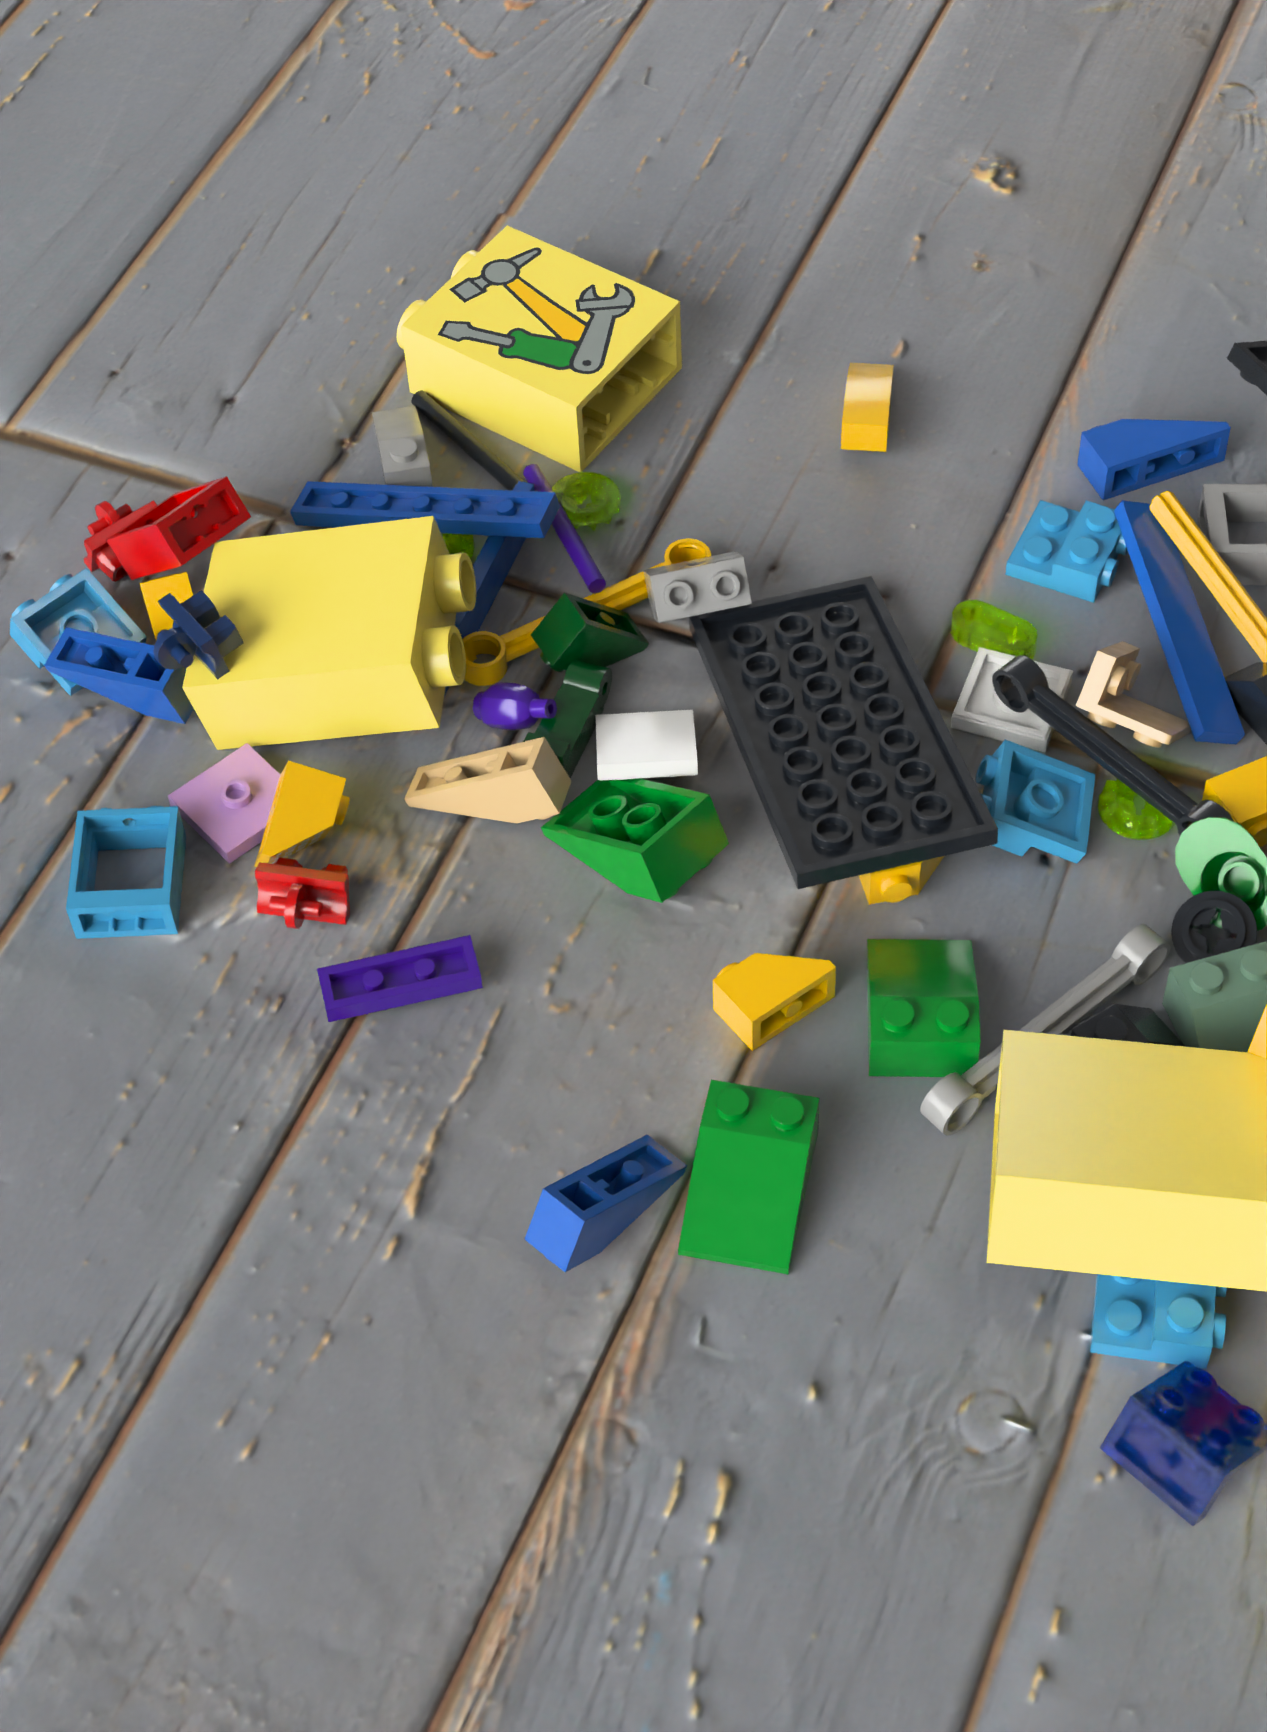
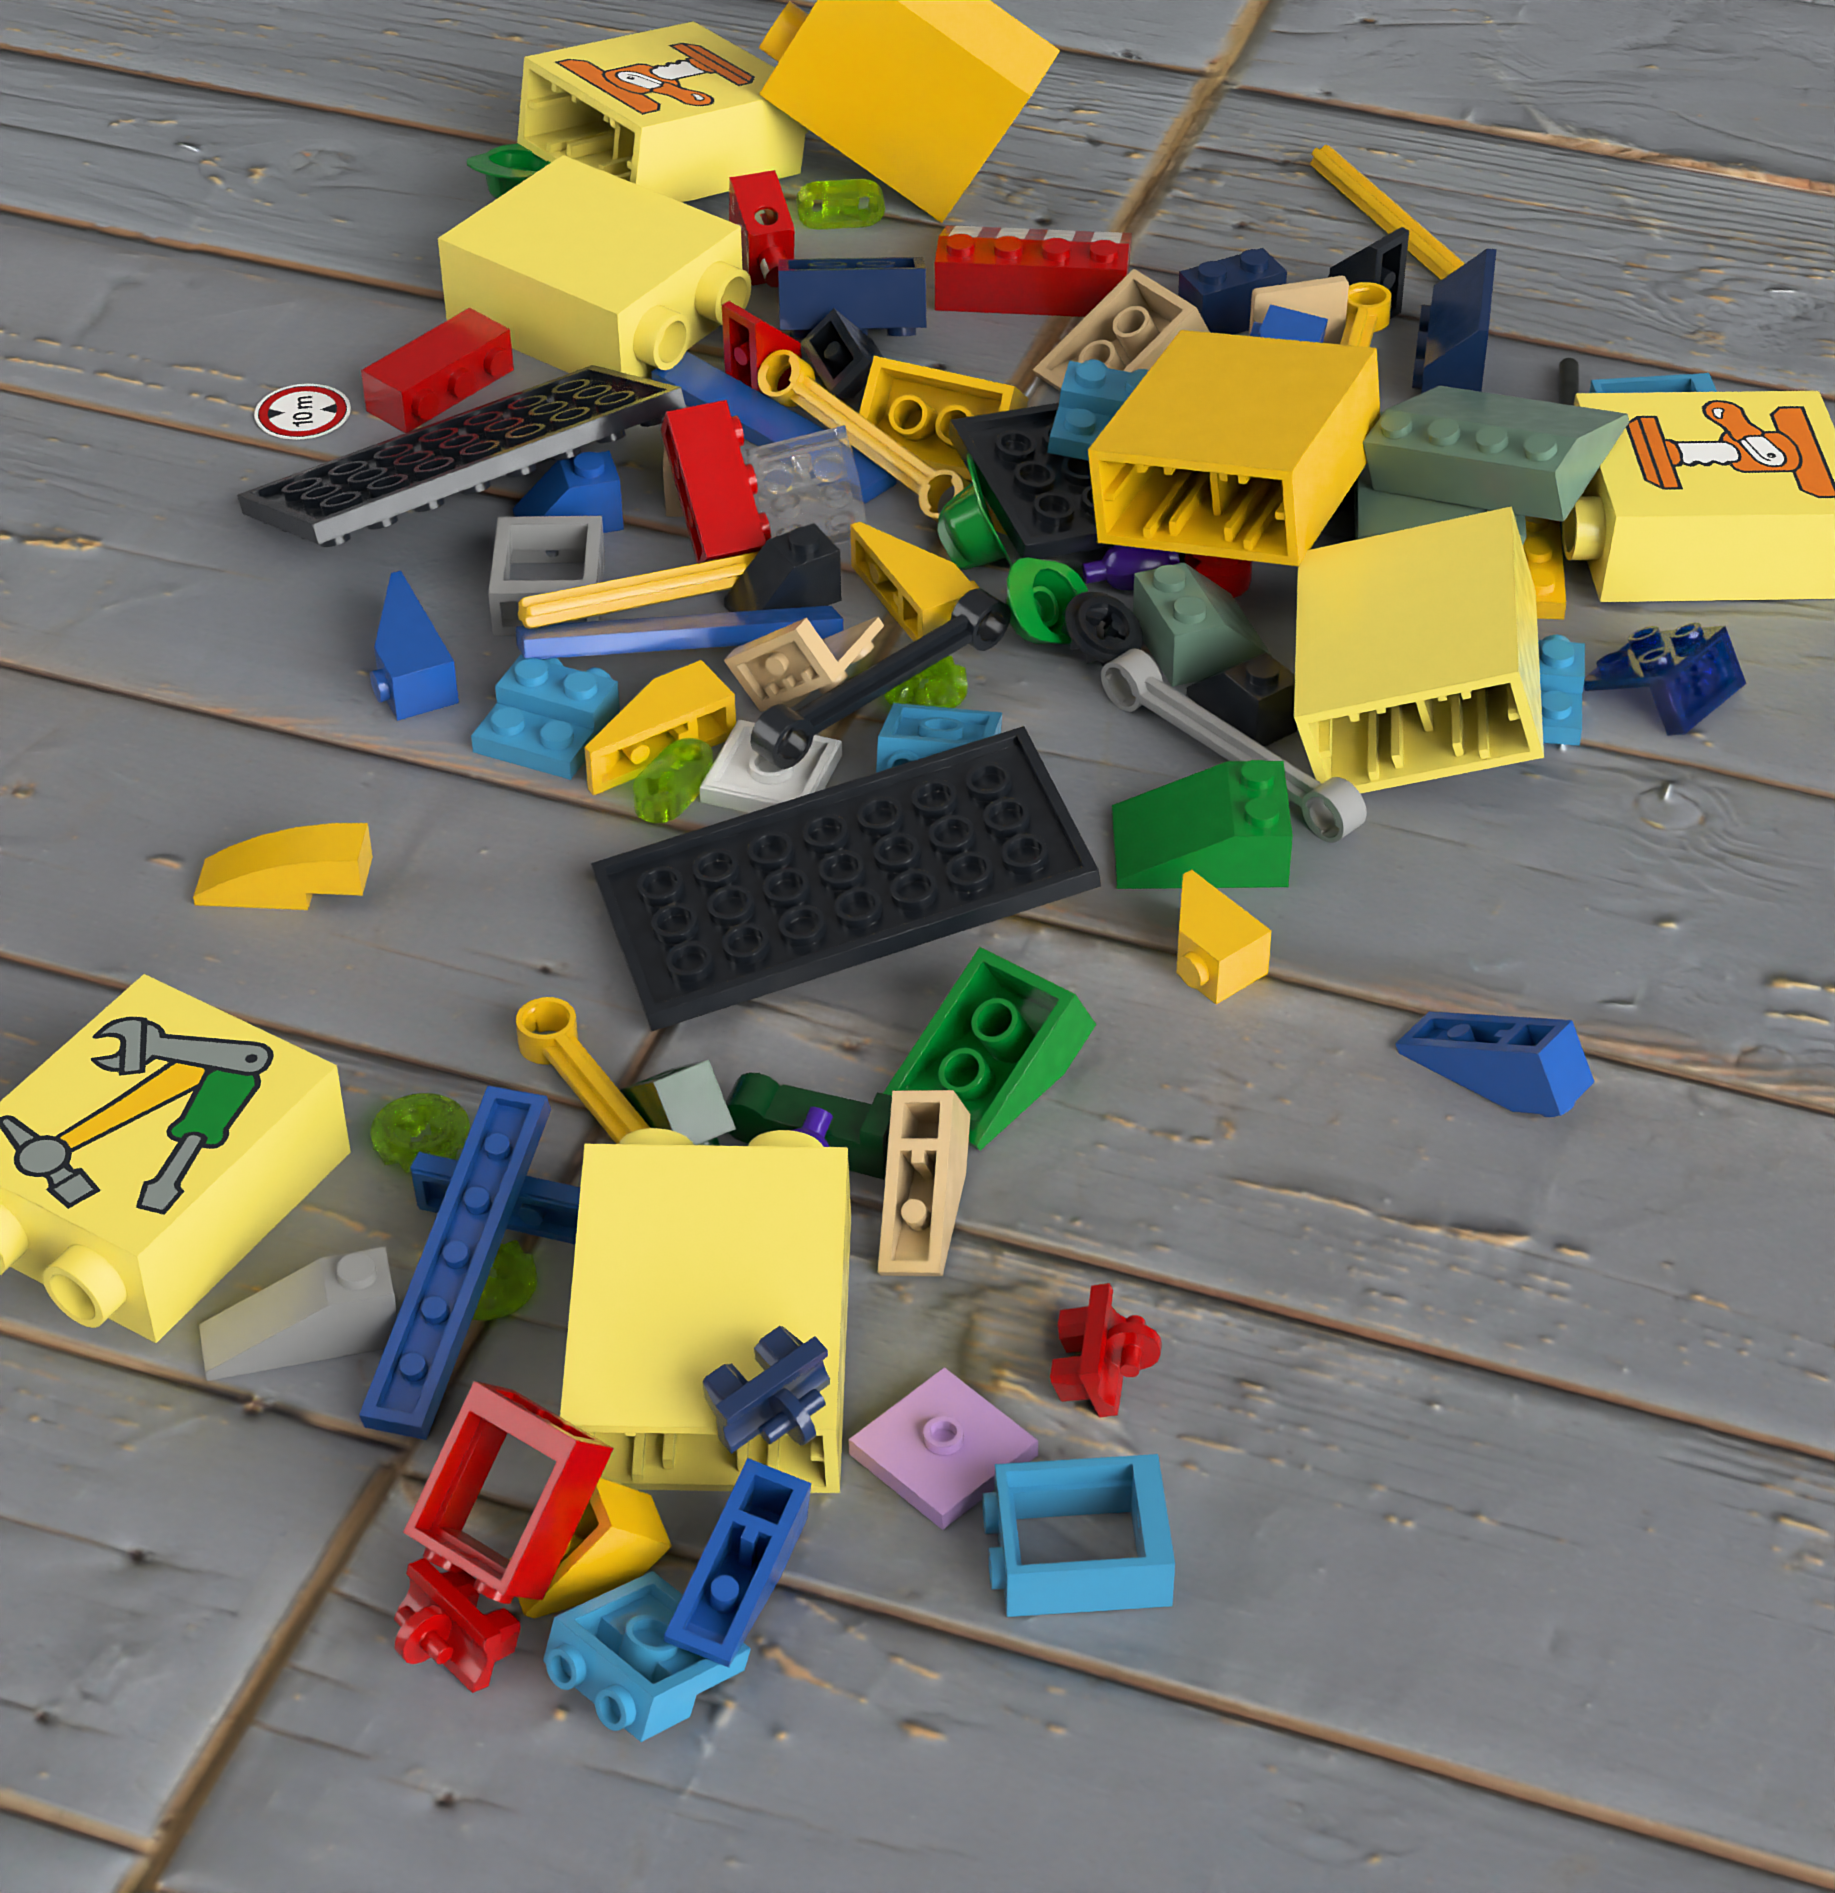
camera: 95 degrees left, 10 degrees down
yellow slope [254,760,350,867] -> none
dark purple plate [317,935,483,1022] -> none
black bar [411,390,527,490] -> none
dark purple bar [523,464,606,593] -> none
white tile [595,710,698,781] -> none
light grey brick [643,551,752,623] -> none
green slope [678,1079,820,1274] -> none
none -> yellow slope [584,660,736,796]

